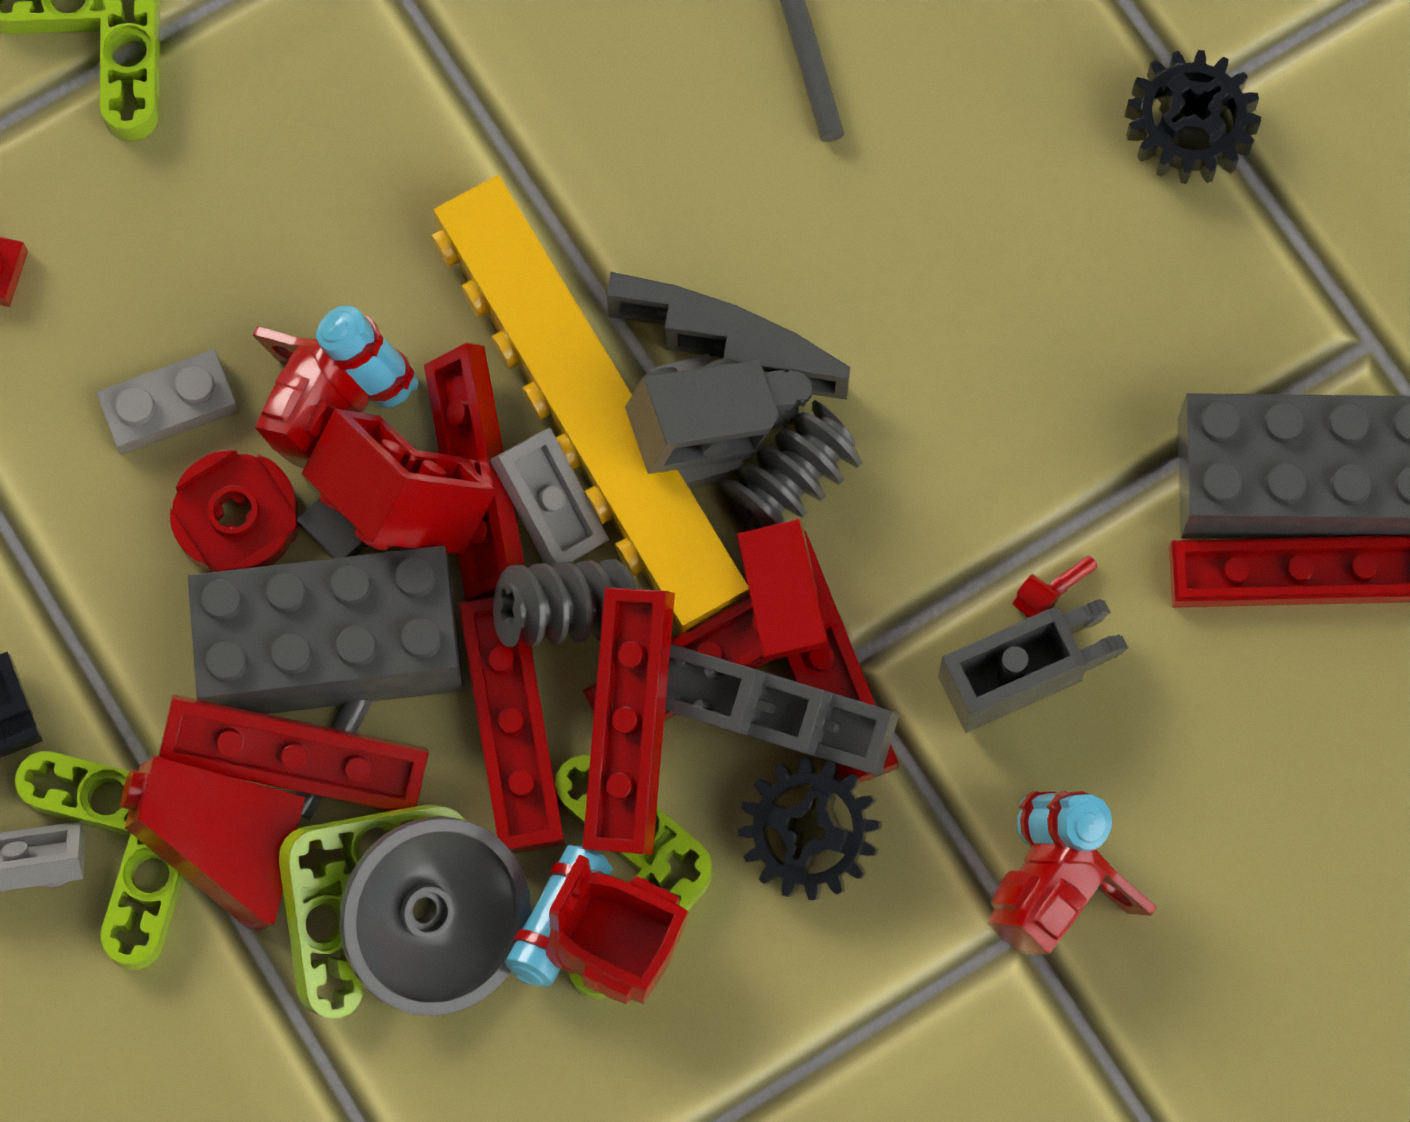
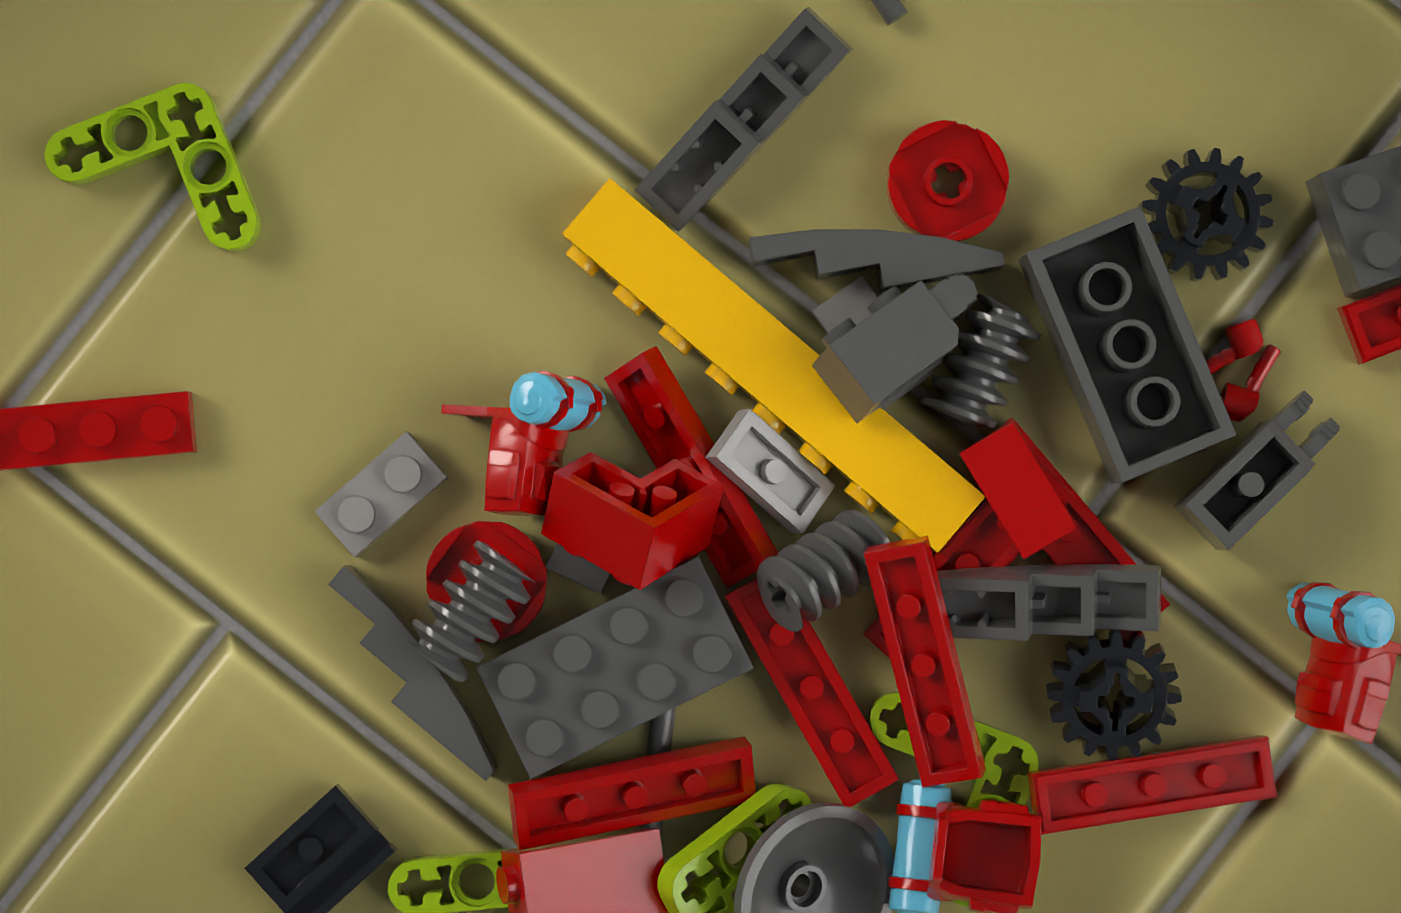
camera: 25 degrees left, 15 degrees up
none -> dark grey slope [328,565,498,781]
none -> dark grey piece [408,540,536,682]
none -> dark grey slope [635,7,853,232]
none -> red plate [886,120,1010,242]
none -> dark grey brick [1018,206,1237,484]
none -> red tile [1027,735,1277,835]
none -> black gear [1138,148,1274,282]
none -> red hand [1206,319,1264,375]

